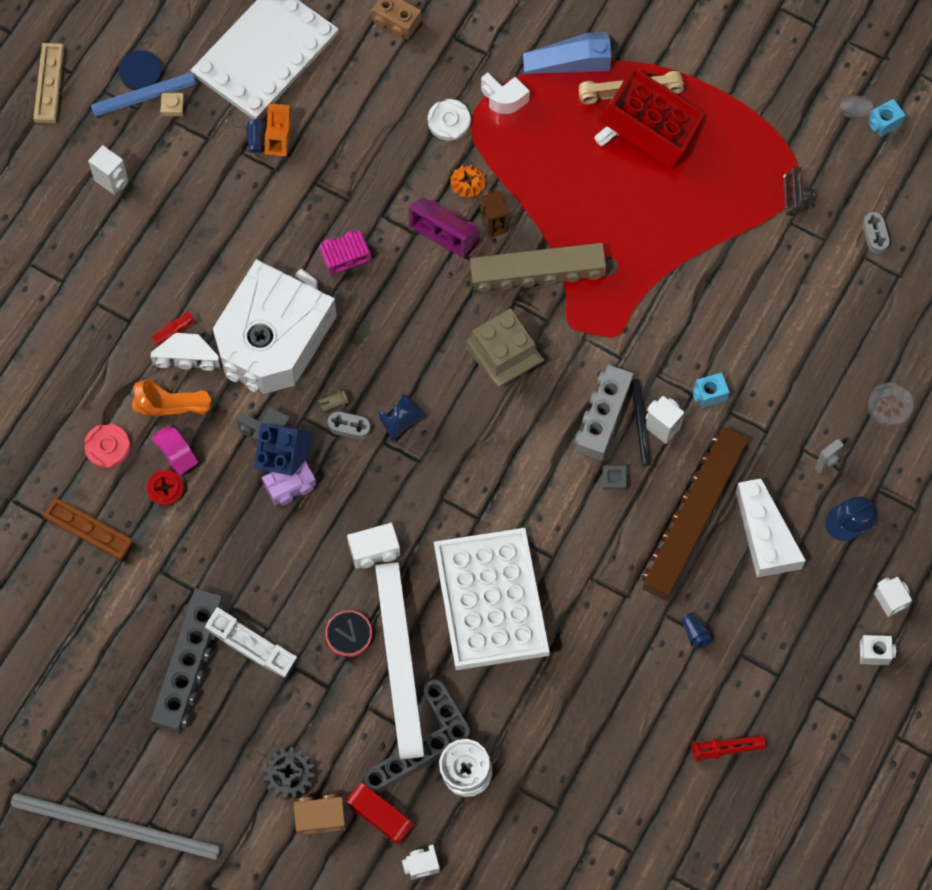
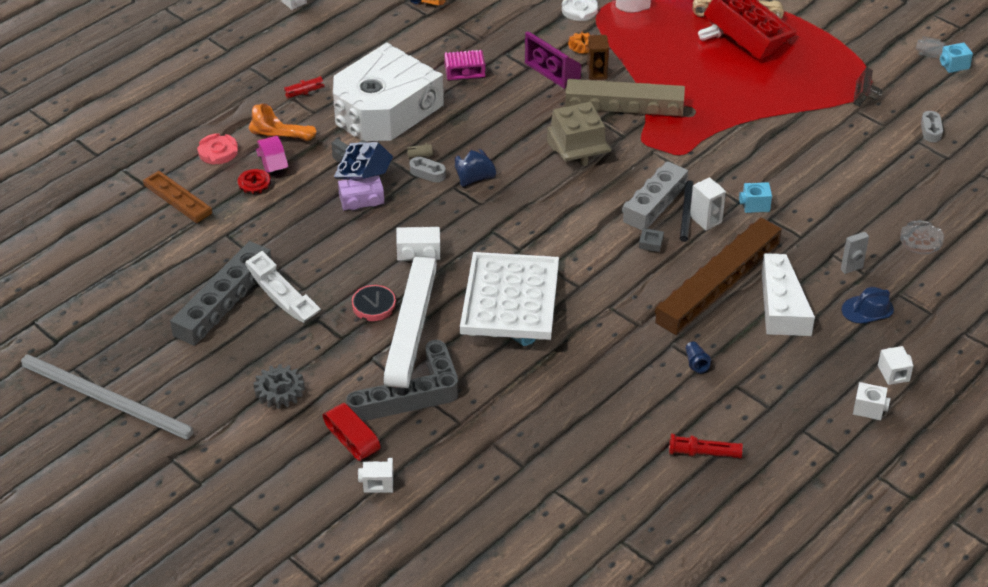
camera: 15 degrees right, 25 degrees down
white slope [150,333,221,371] -> none
medium nougat brick [294,794,346,836] -> none
white wheel [439,739,492,797] -> none

